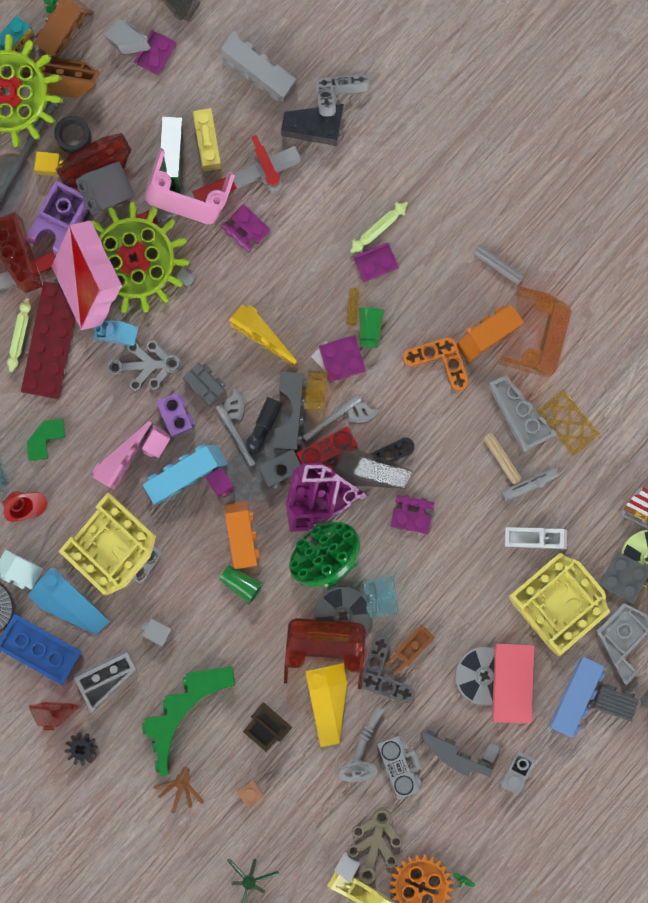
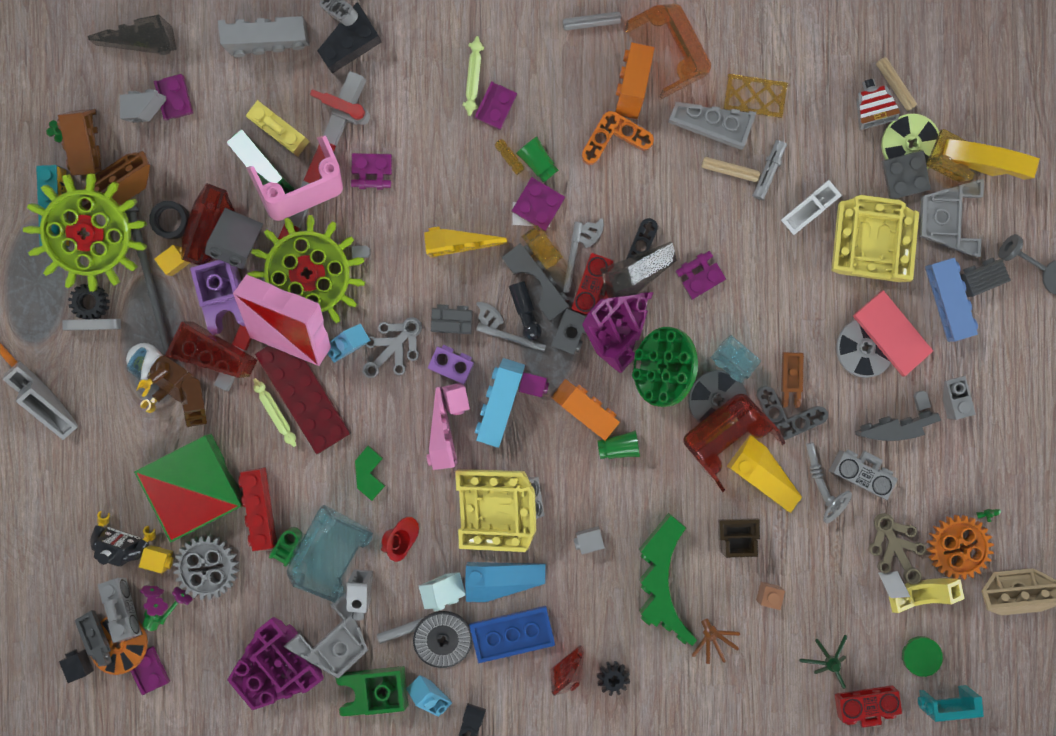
camera: 45 degrees left, 5 degrees up
light grey wedge [74,649,136,713] -> none

